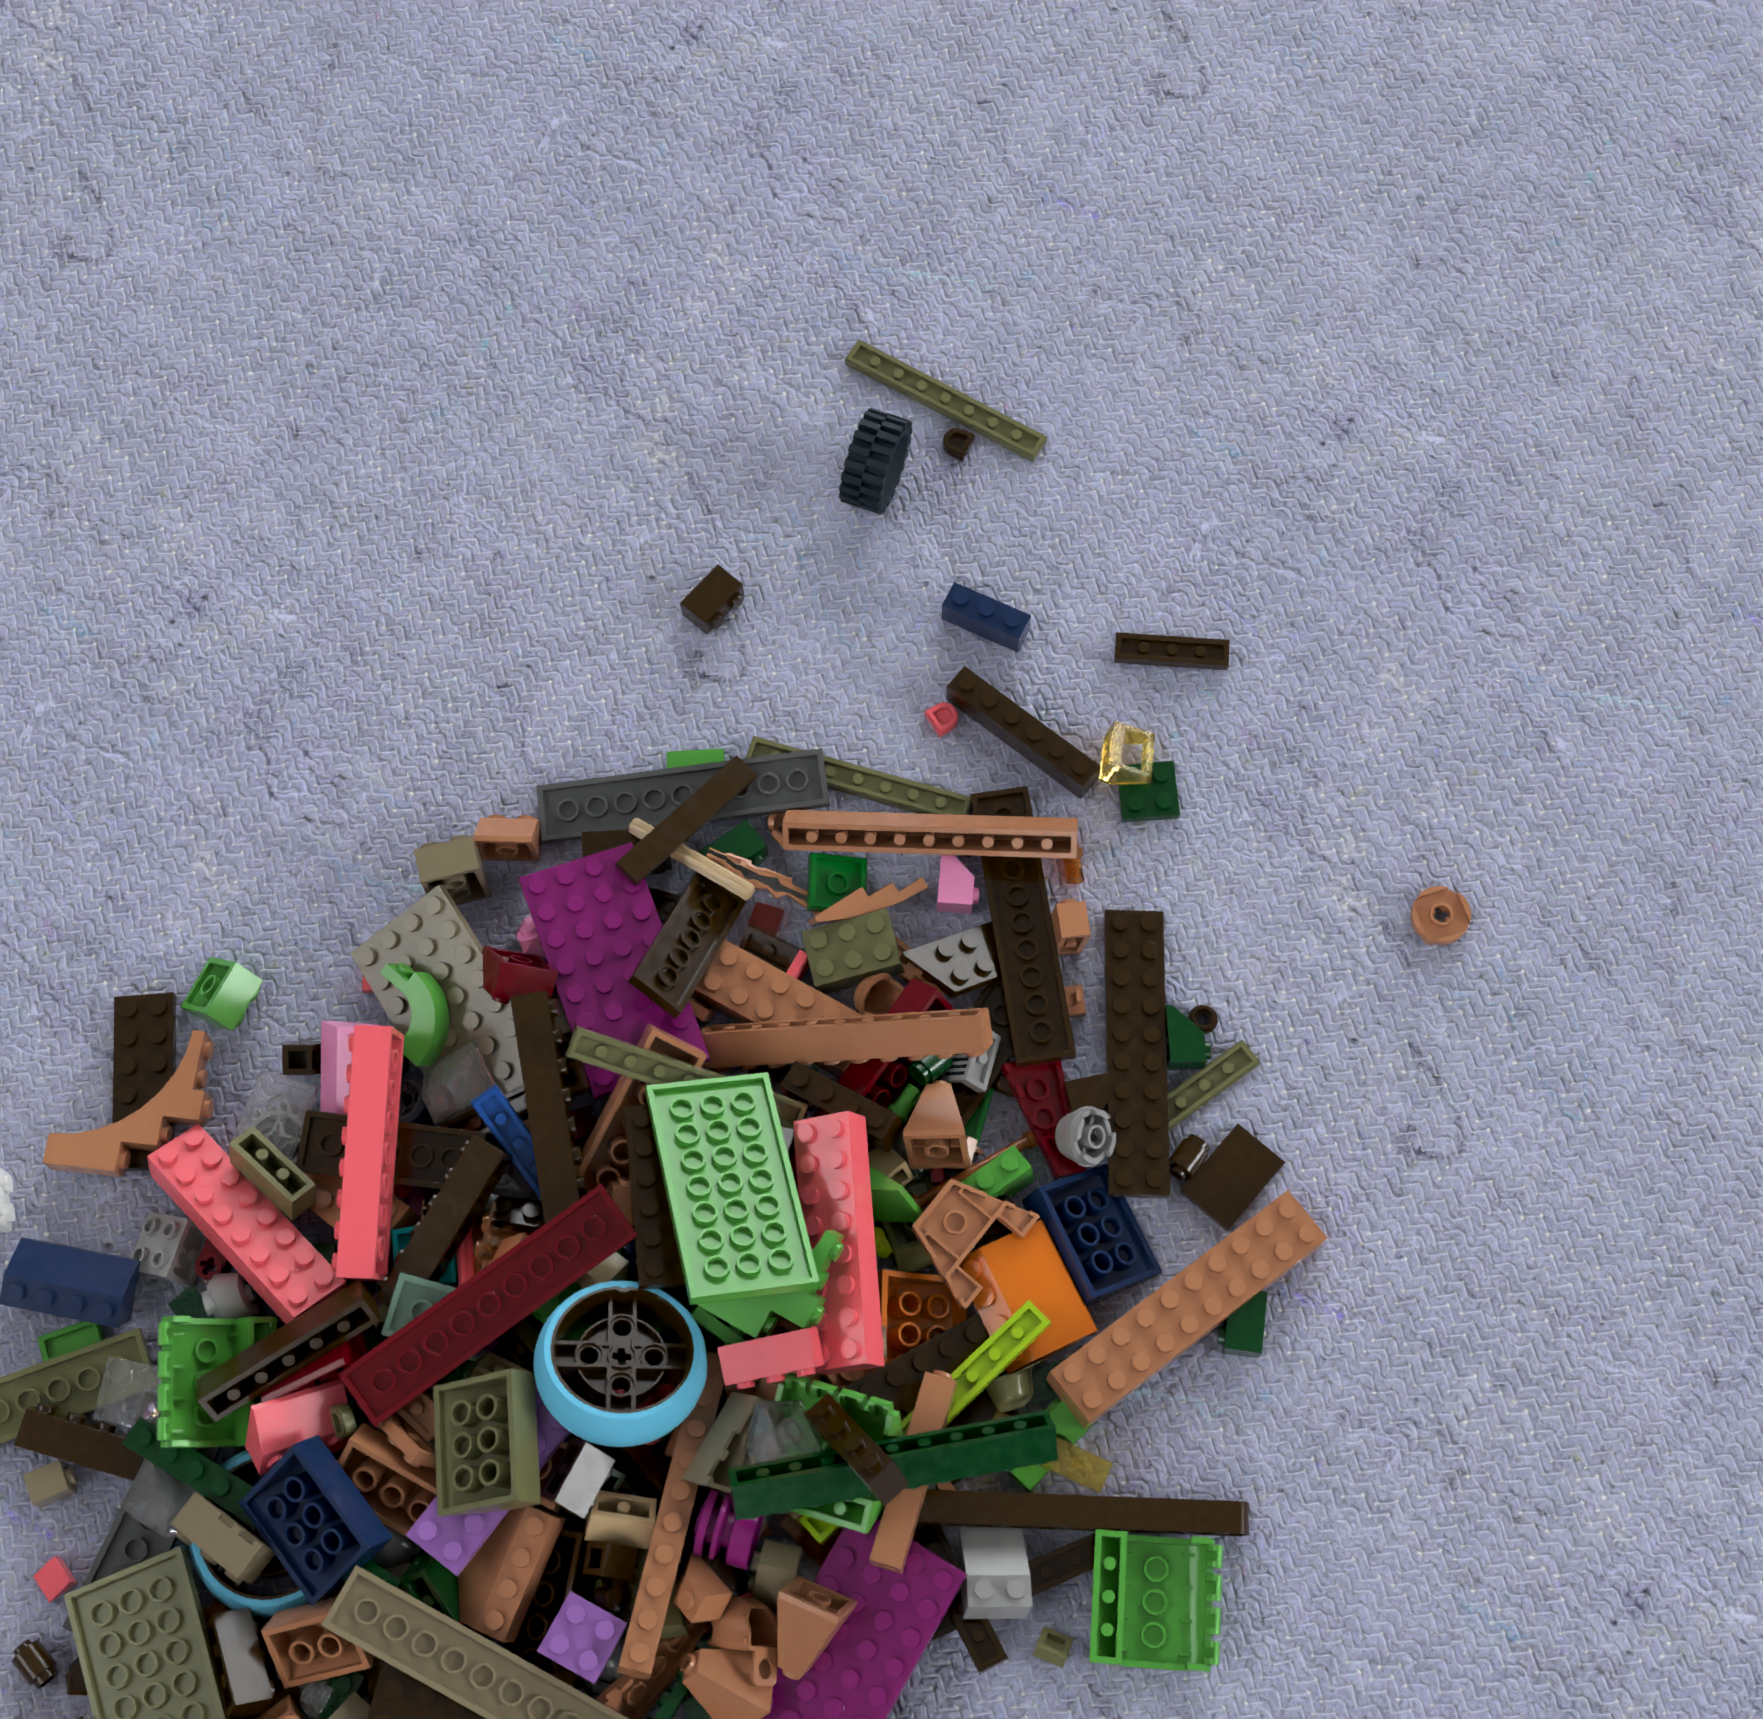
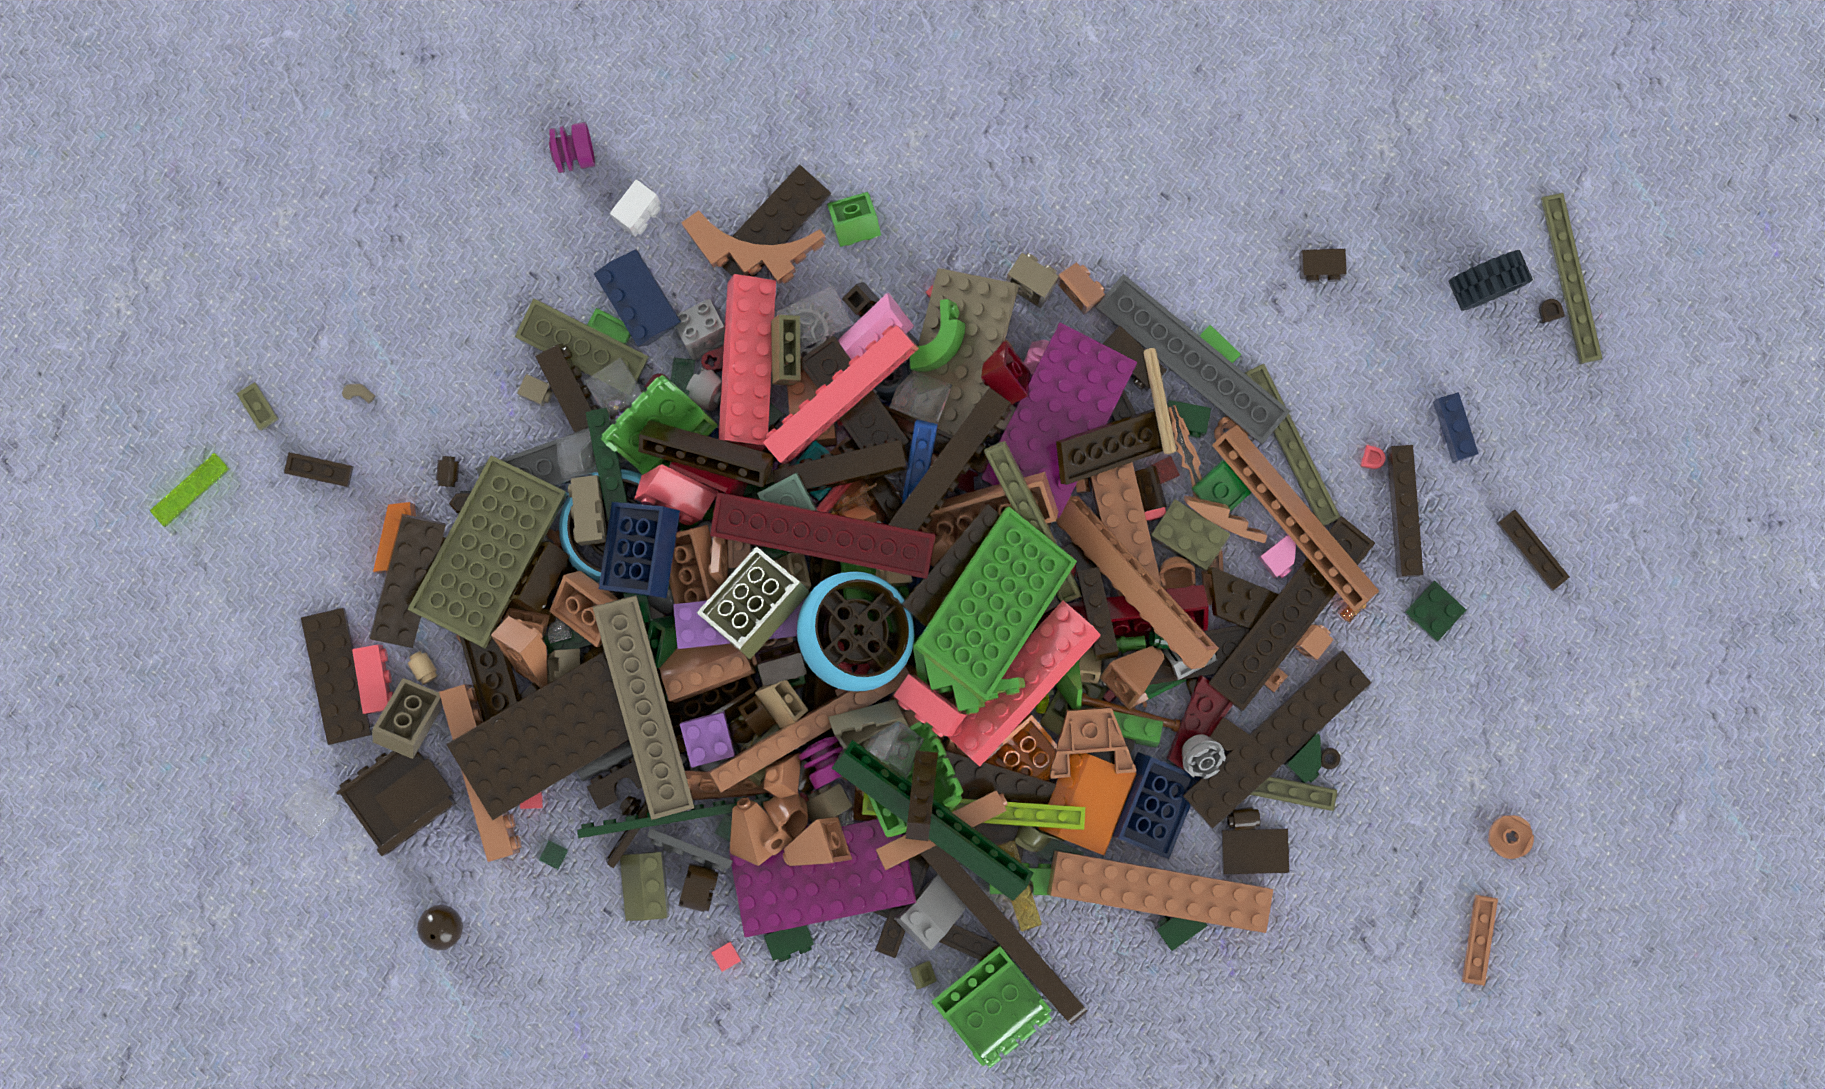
camera: 45 degrees right, 15 degrees up
coral slope [33,1556,78,1603] -> none
olive tile [329,1403,356,1438] -> none
dark brown tile [615,755,757,886] -> none
clear yellow tile [1099,721,1155,785] -> none
none -> nougat tile [1462,894,1498,986]

